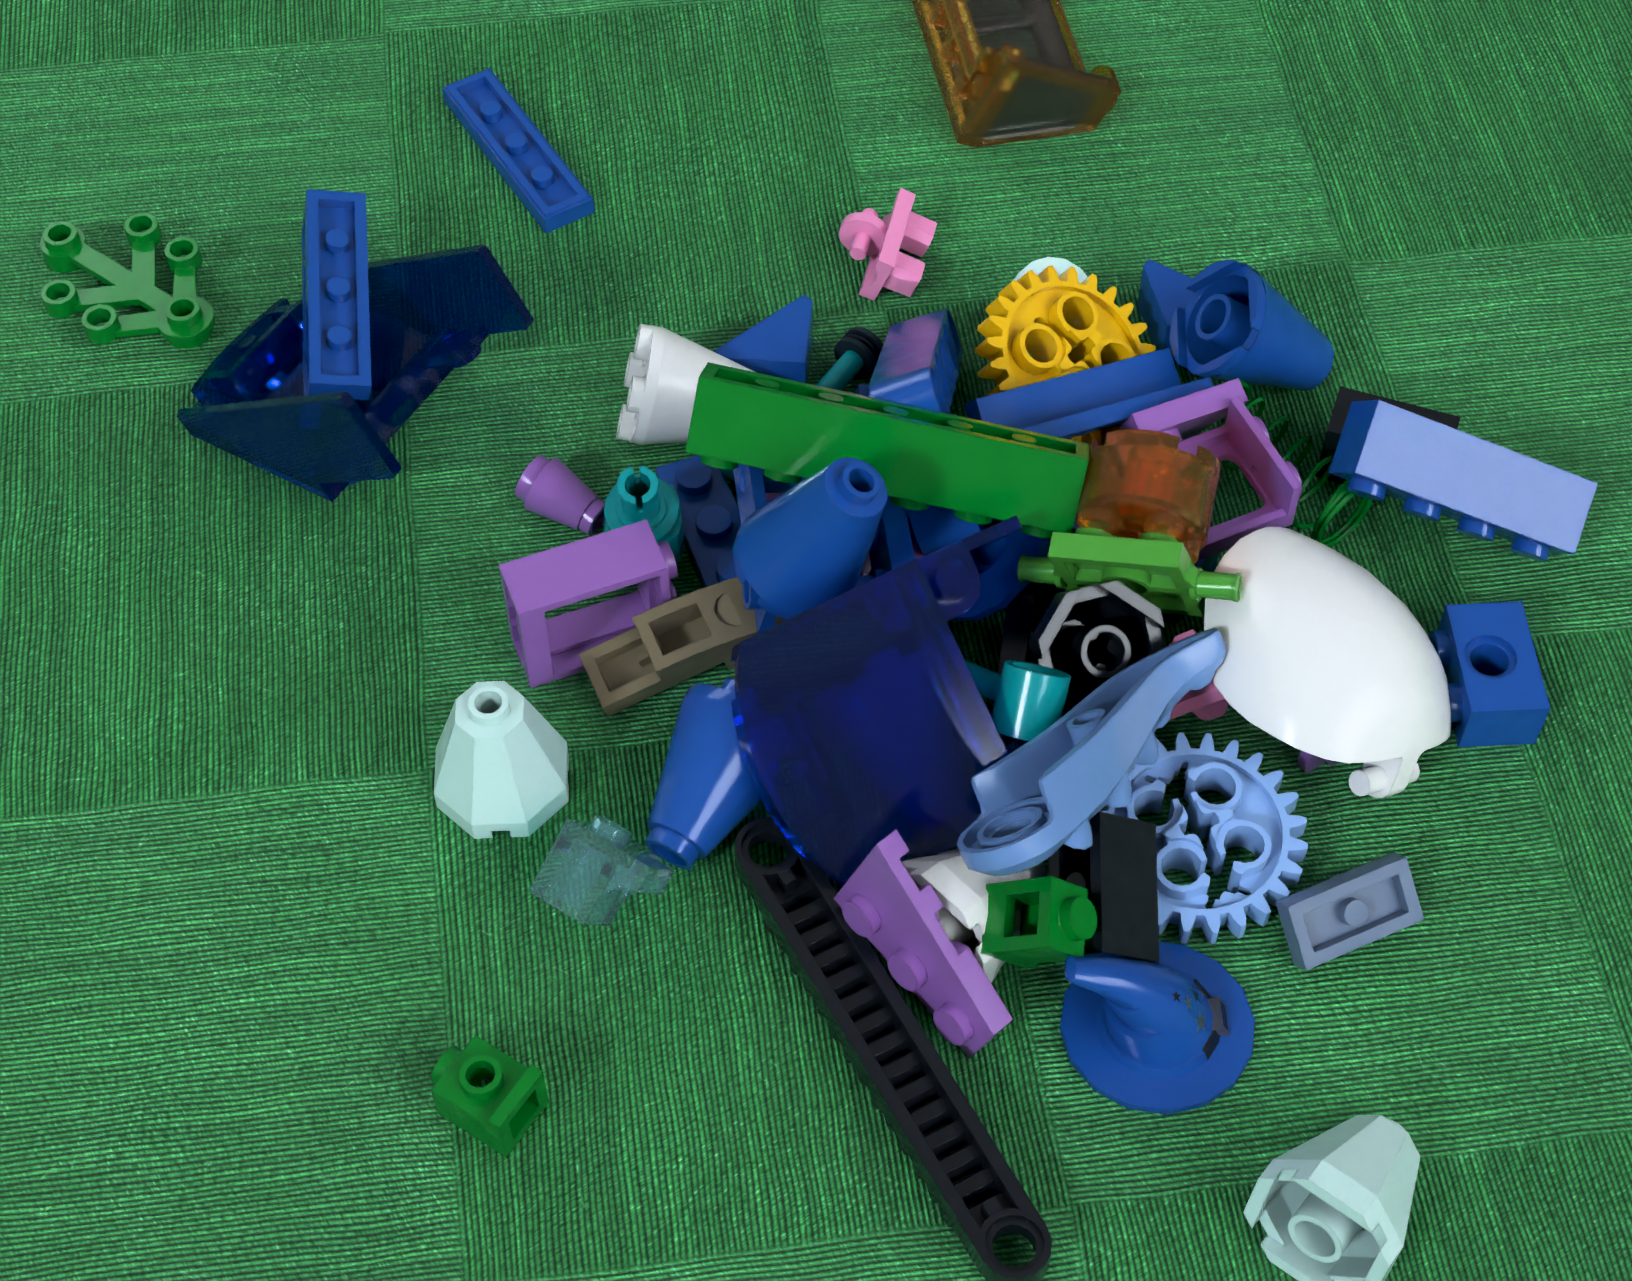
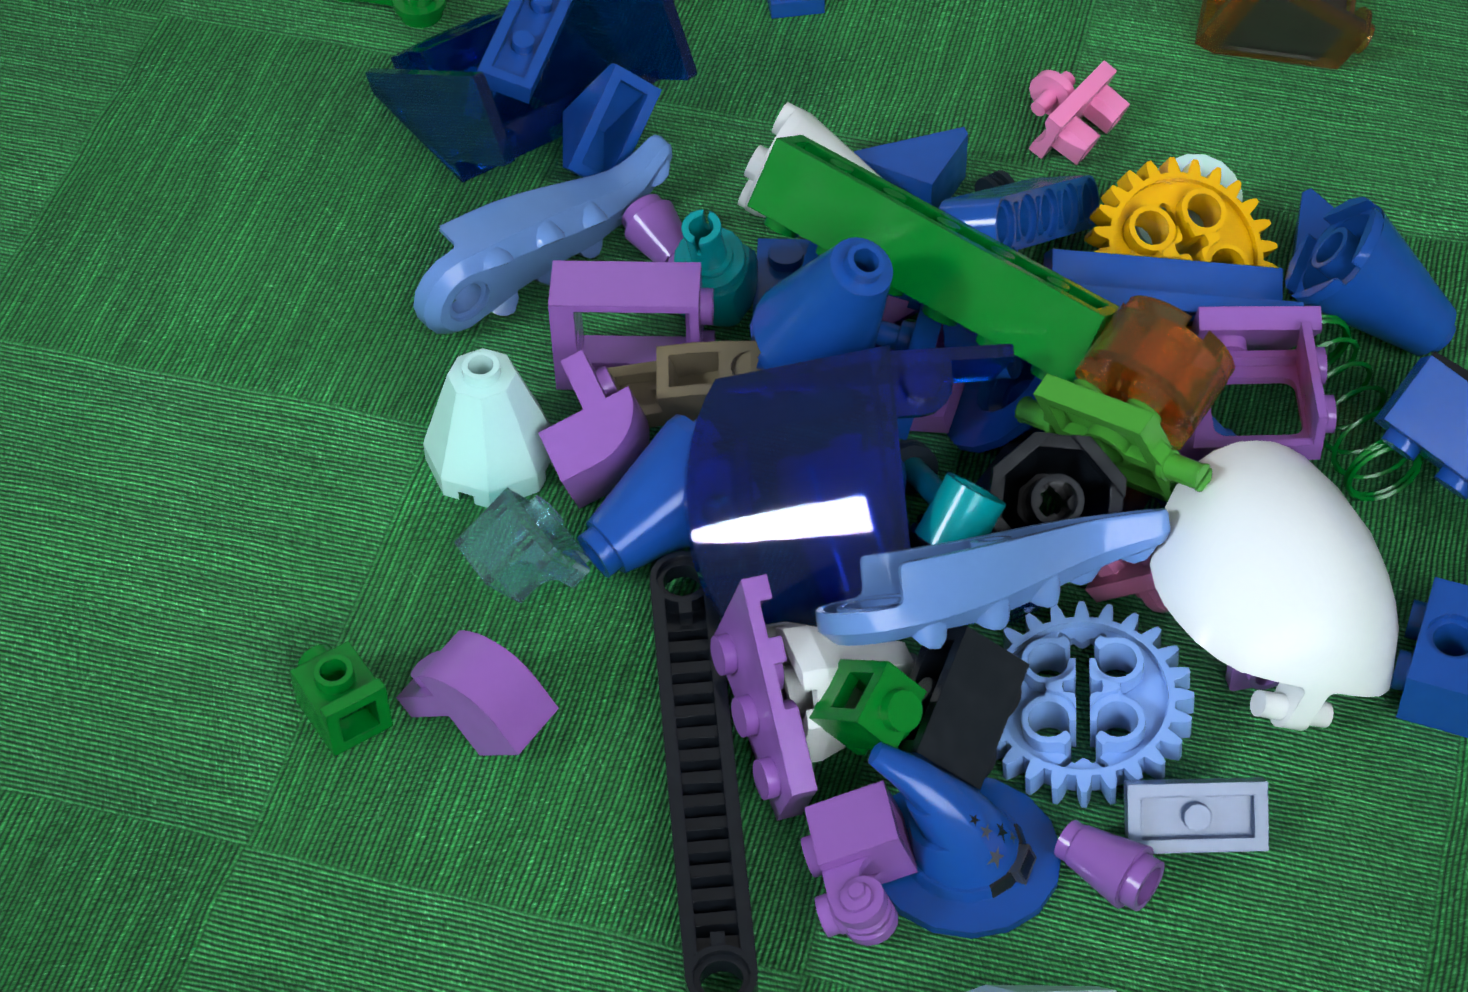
camera: 25 degrees right, 5 degrees down
none -> medium lavender brick [396,630,559,756]
none -> medium blue animal [413,134,672,334]
none -> medium lavender brick [538,350,650,509]
none -> blue slope [563,63,662,178]
none -> medium lavender brick [801,780,918,946]
none -> medium lavender cone [1054,820,1165,912]

